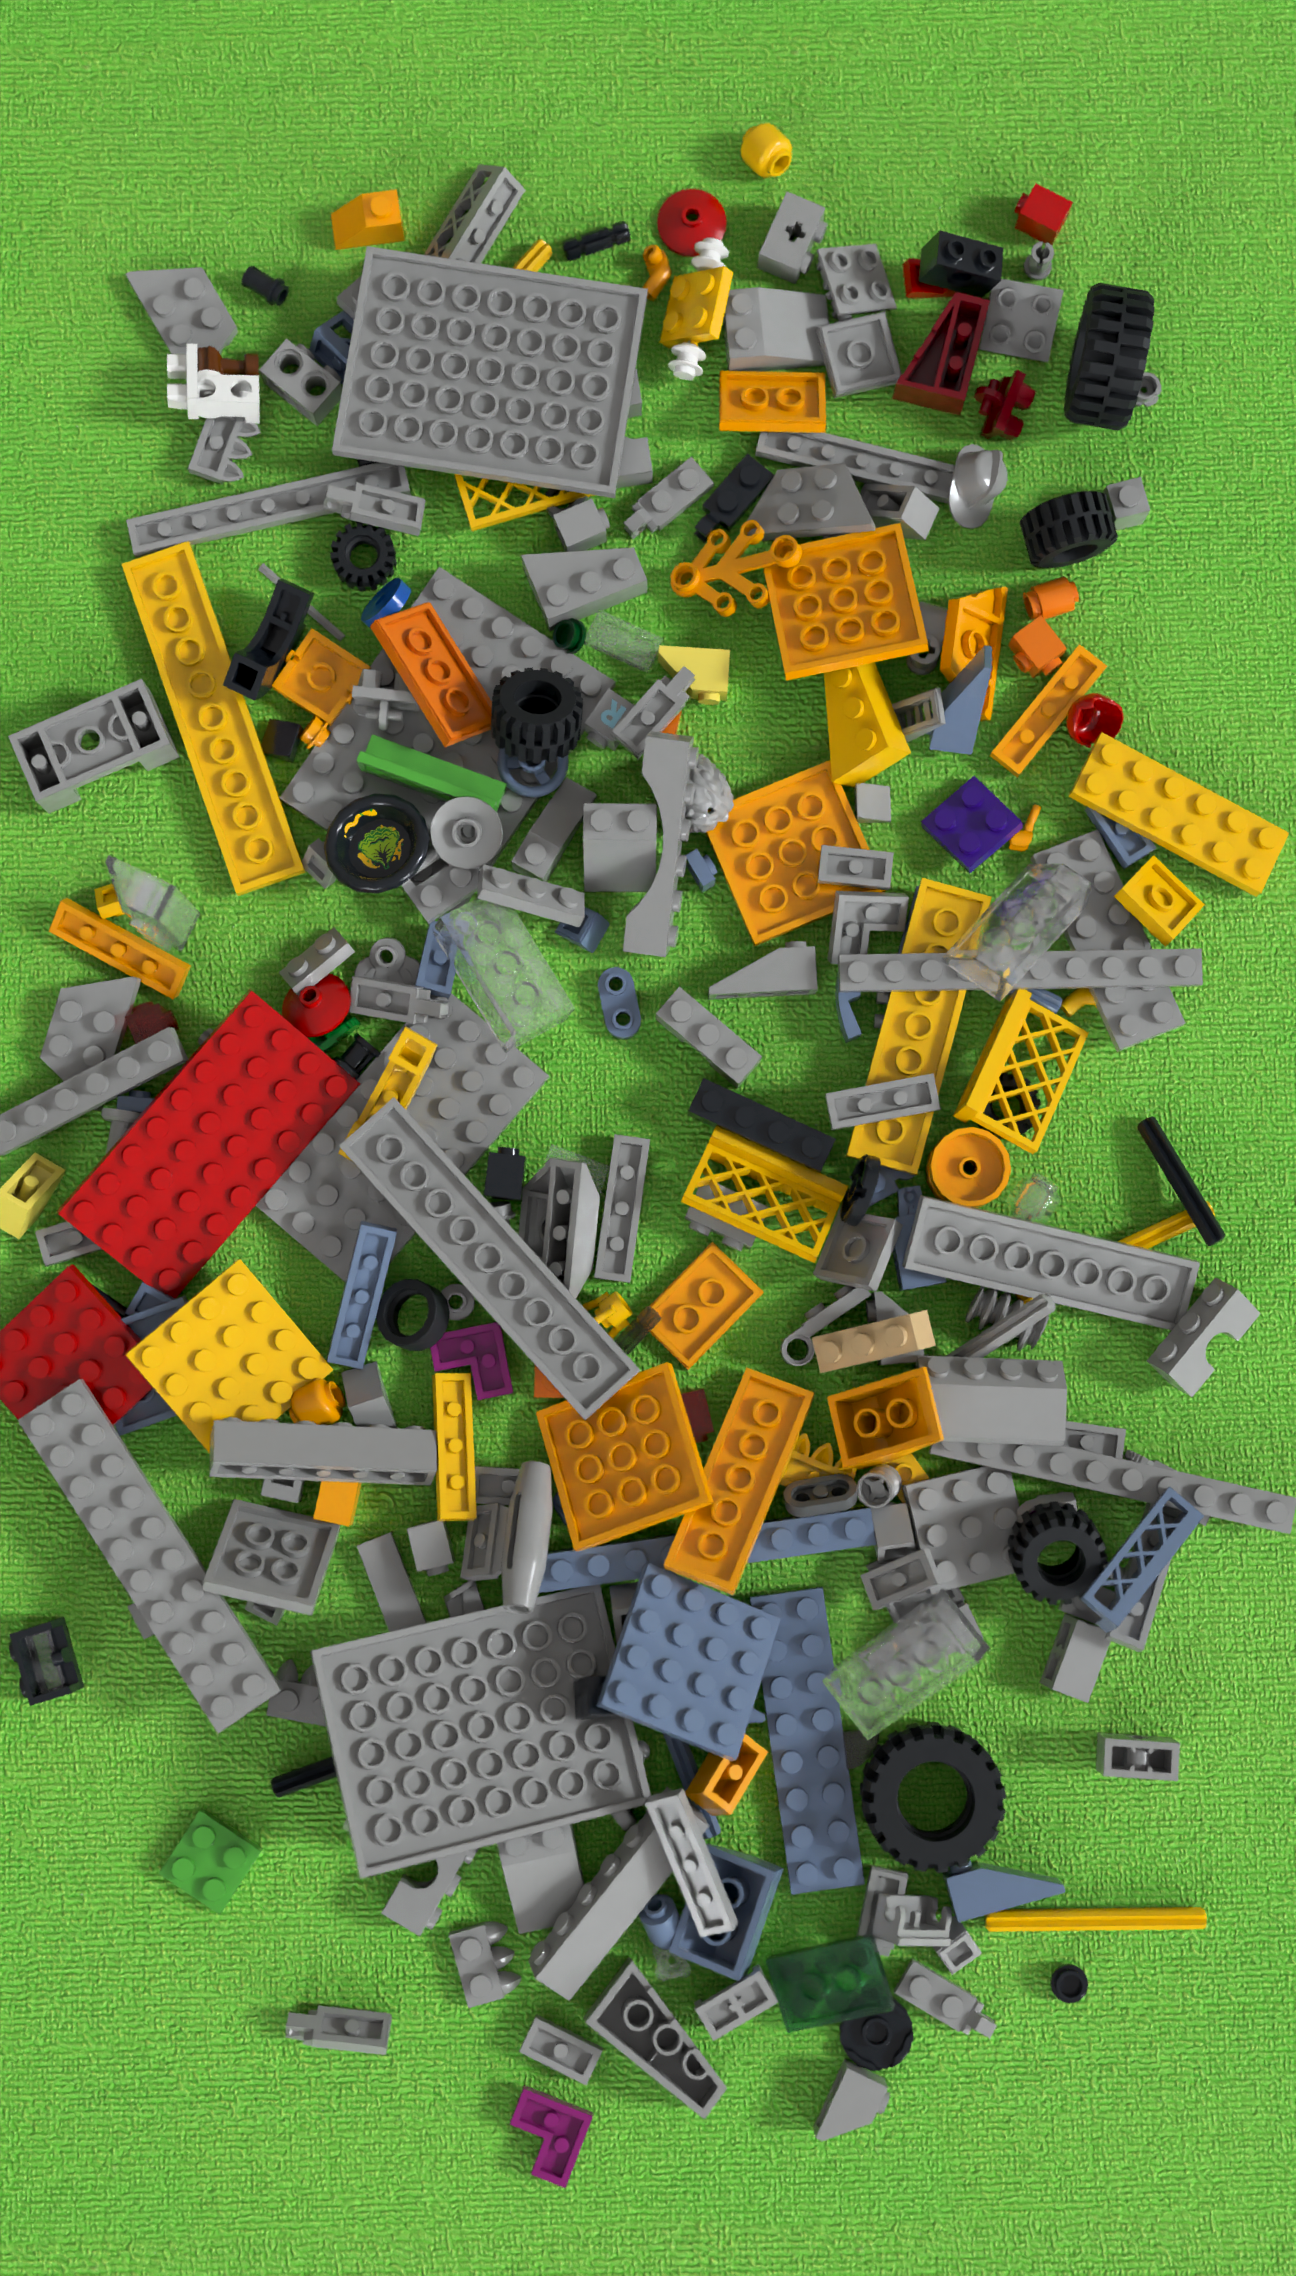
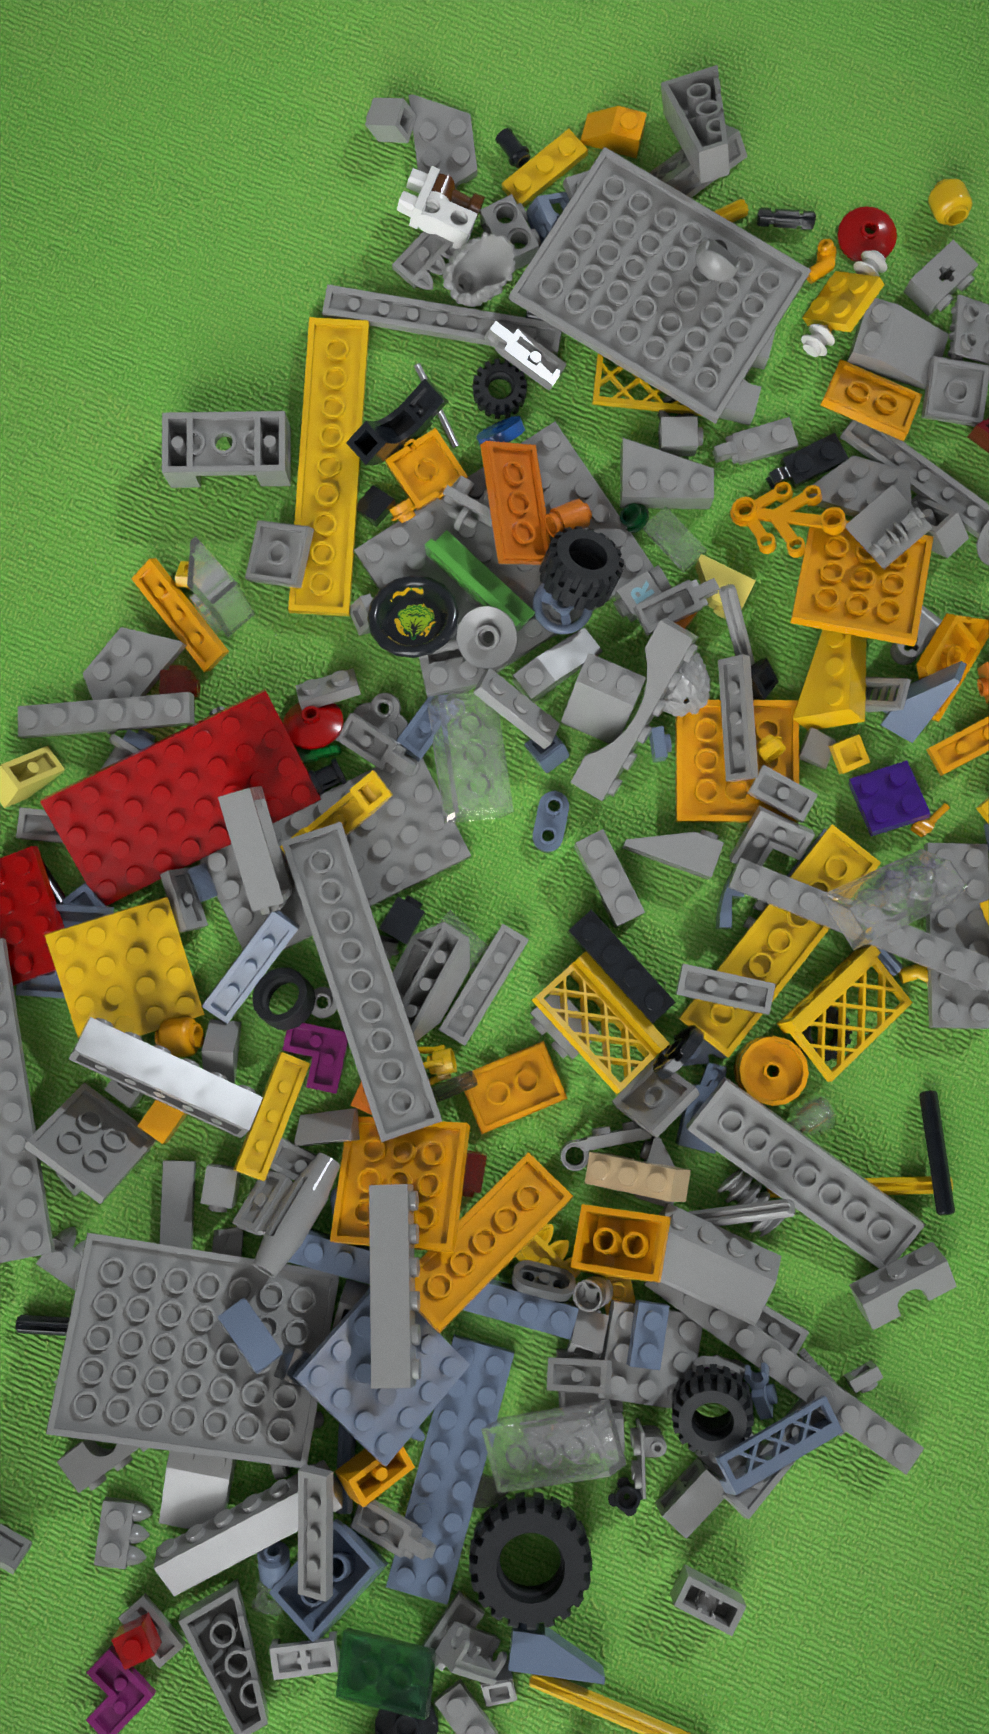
camera: 25 degrees right, 0 degrees up
none -> red brick [111,1612,162,1670]
none -> light grey plate [160,867,208,933]
none -> sand blue piece [187,863,218,902]
none -> light grey window [218,786,293,915]
none -> sand blue slope [218,1297,283,1374]
none -> light grey tile [245,520,314,589]
none -> light grey slope [295,1108,360,1146]
none -> light grey hinge [350,1500,437,1560]
none -> light grey brick [365,98,417,143]
none -> light grey brick [369,1184,421,1389]
none -> light grey piece [442,232,517,307]
none -> yellow plate [502,128,588,207]
none -> orange brick [544,499,592,537]
none -> black plate [608,1477,643,1516]
none -> sand blue plate [626,1300,670,1370]
none -> light grey hinge [630,1418,667,1499]
none -> light grey tile [648,565,671,592]
none -> light grey wedge [661,65,730,184]
none -> light grey hair [695,236,740,282]
none -> light grey plate [718,654,758,782]
none -> light grey axle [719,584,755,665]
none -> sand blue plate [744,1363,778,1420]
none -> black slope [751,657,779,700]
none -> yellow plate [757,735,786,763]
none -> yellow plate [828,734,870,774]
none -> light grey plate [843,1360,883,1393]
none -> light grey hinge [845,485,933,569]

